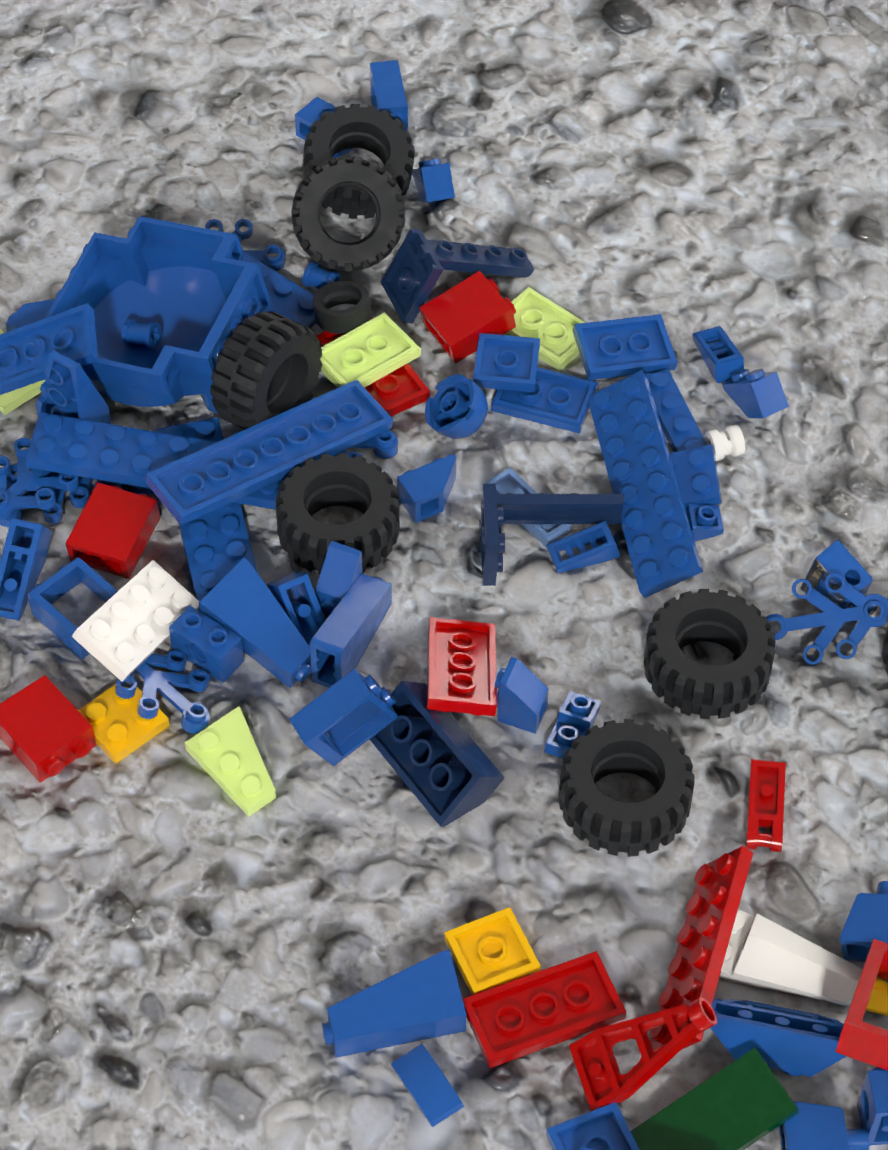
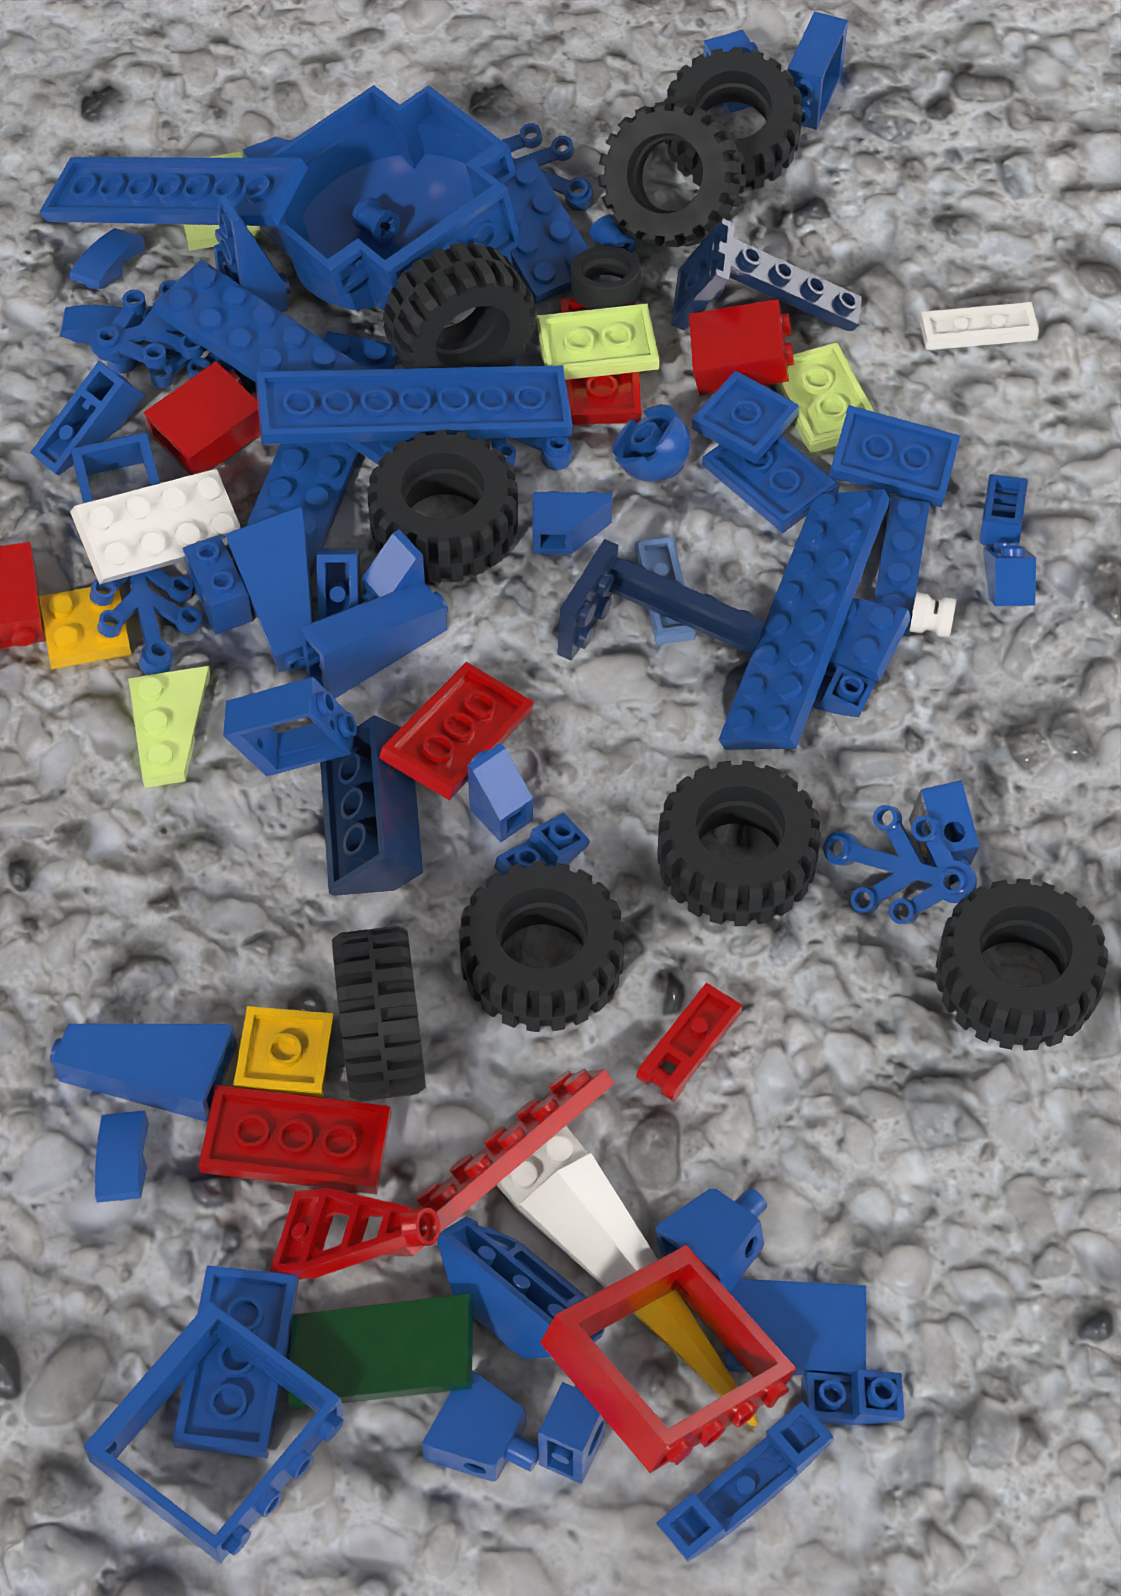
camera: 30 degrees right, 5 degrees up
blue slope [412,158,455,203] -> none
blue slope [546,521,620,573] -> none
none -> black tyre [332,926,426,1101]
none -> white plate [920,302,1039,350]

